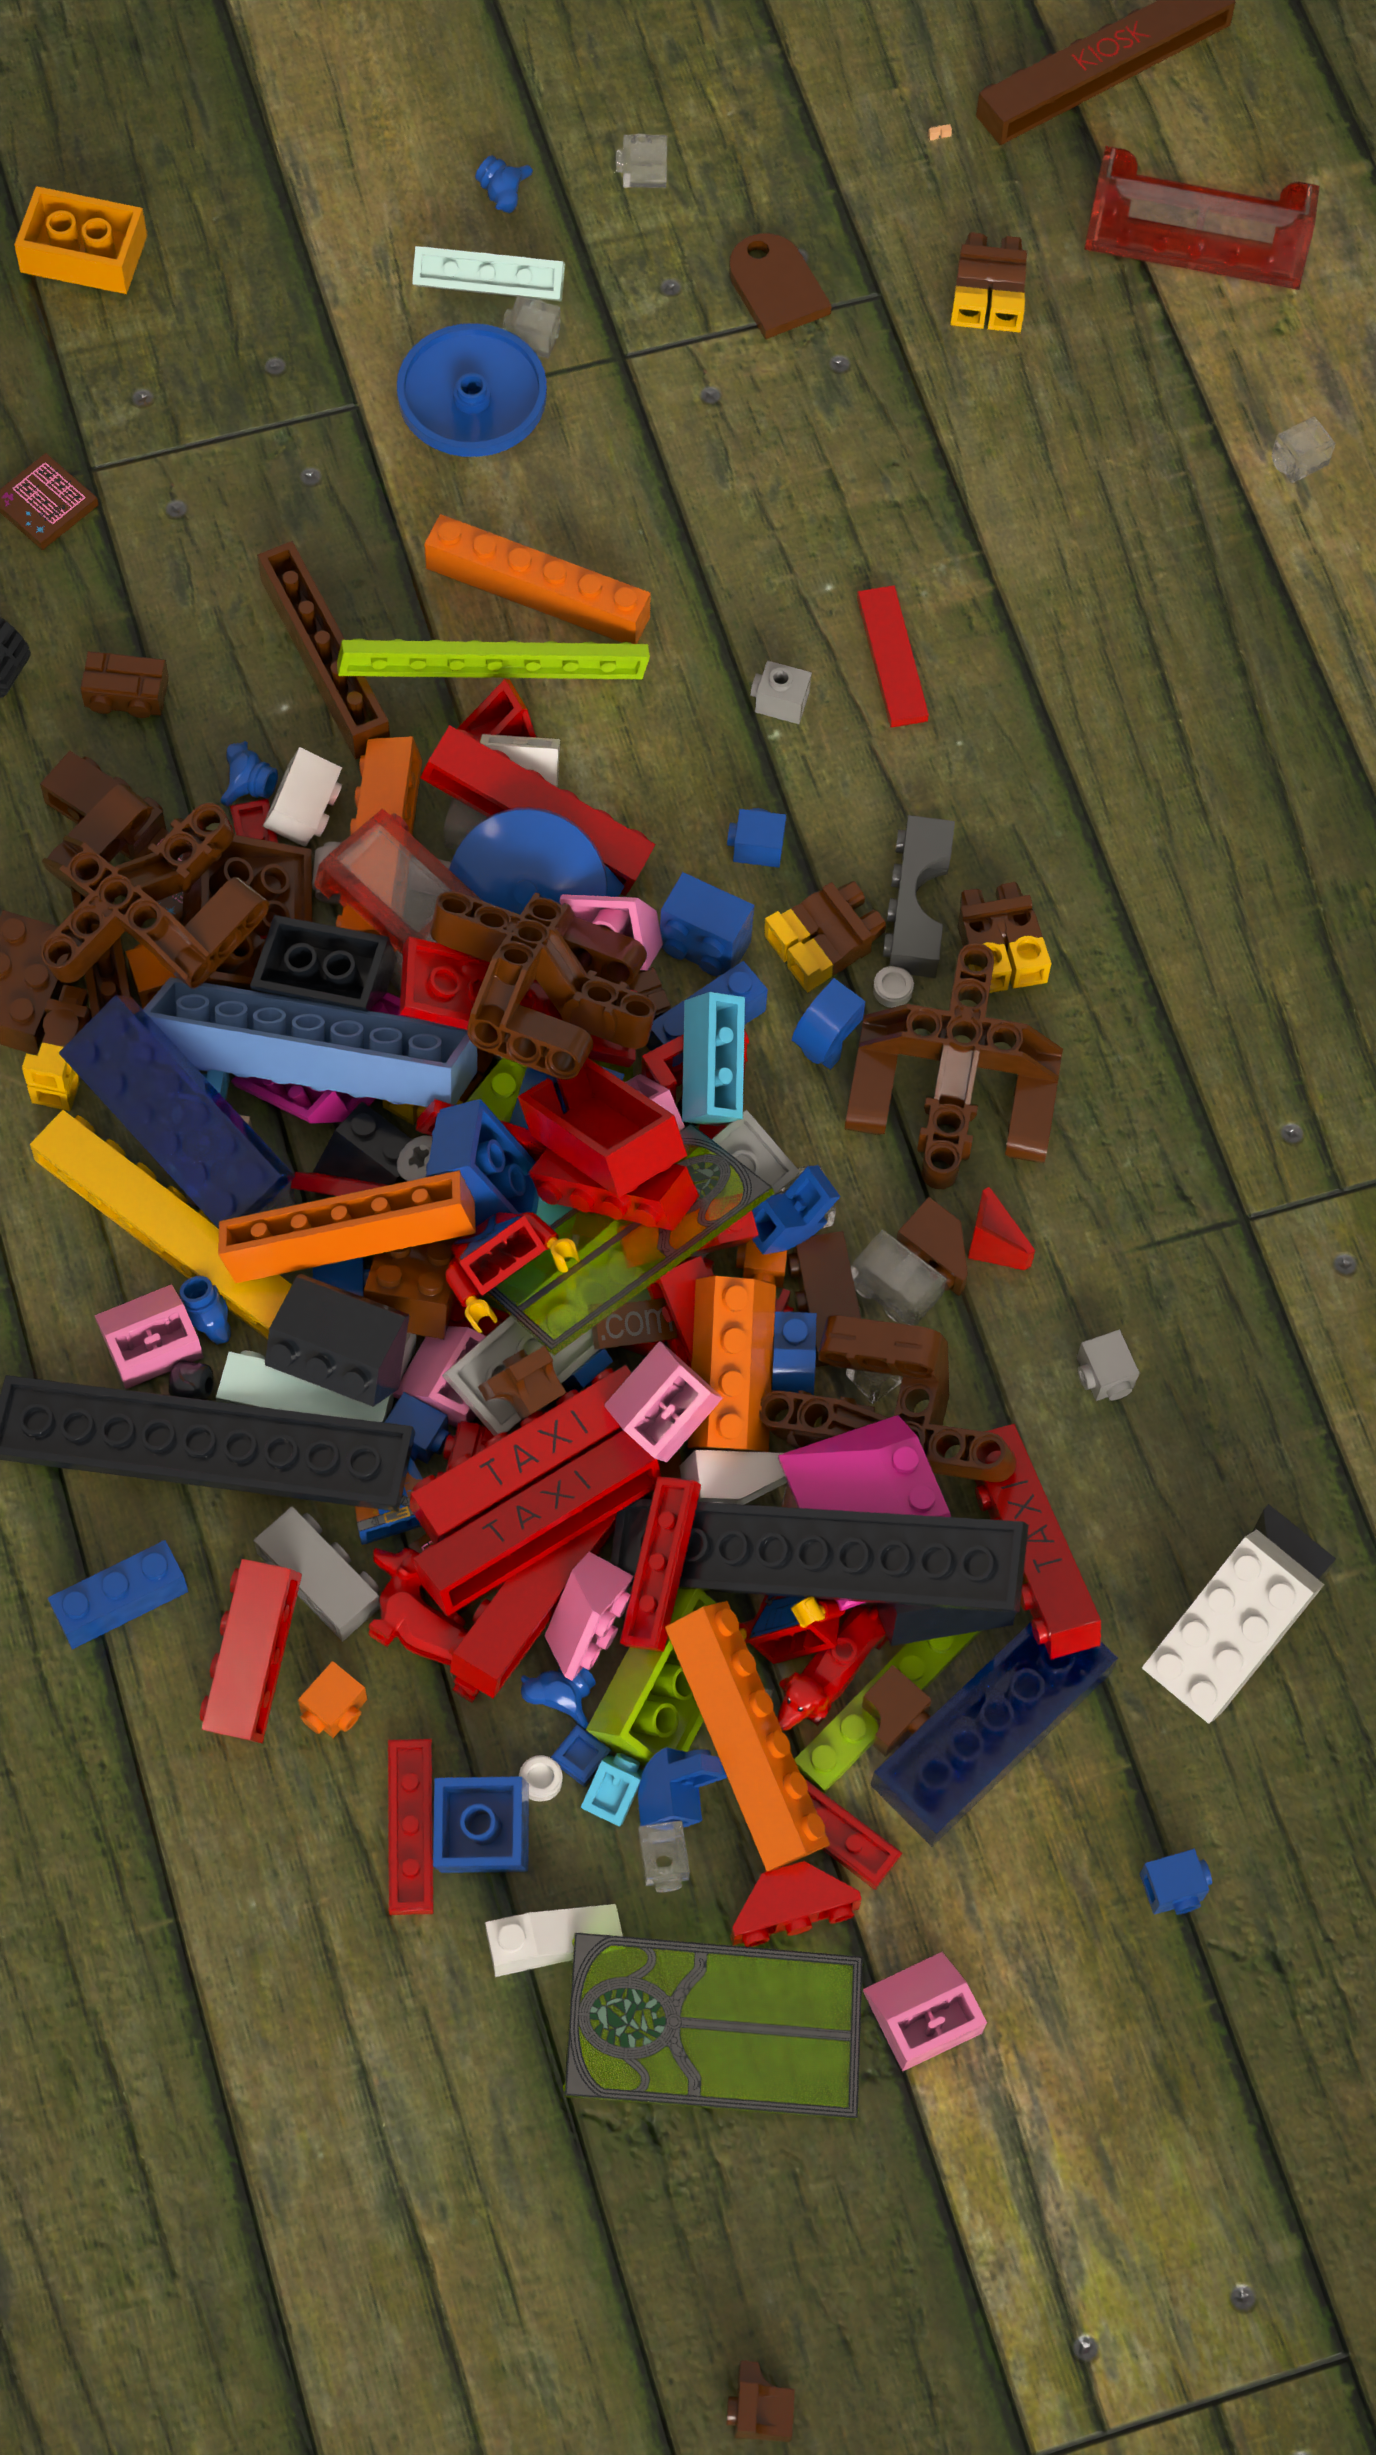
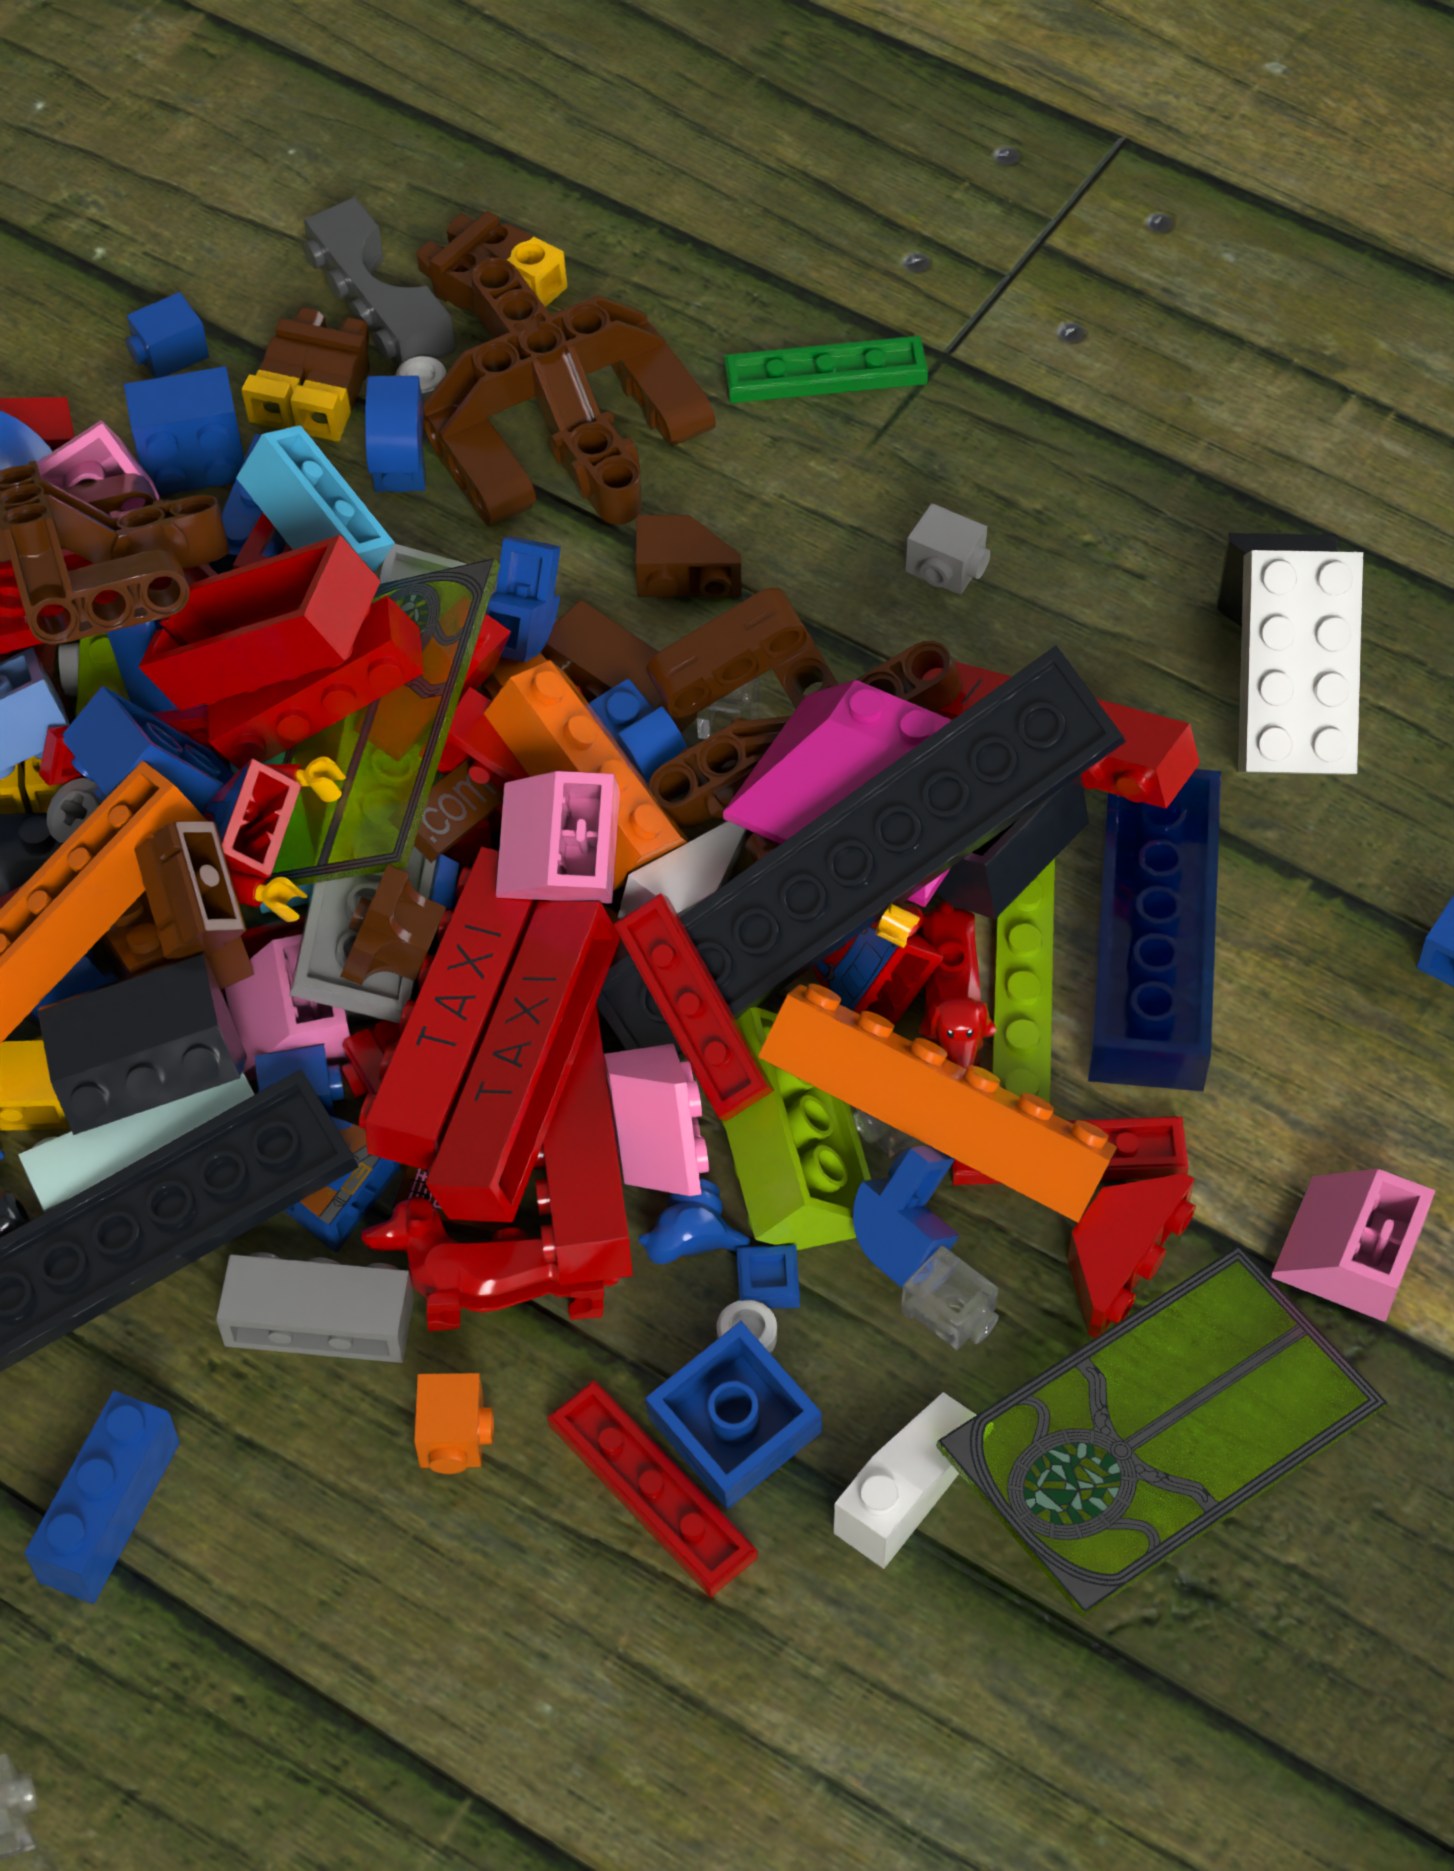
camera: 35 degrees left, 10 degrees down
brick [200,1559,302,1744] -> none
medium azure bracket [581,1753,644,1827] -> none
light grey brick [750,661,812,724] -> none
clear brick [851,1229,947,1326] -> none
red tile [857,585,929,728] -> none
reddish brown brick [862,1665,932,1757] -> none
red slope [968,1187,1036,1270] -> none
none -> reddish brown brick [134,822,246,959]
none -> green tile [724,336,928,404]

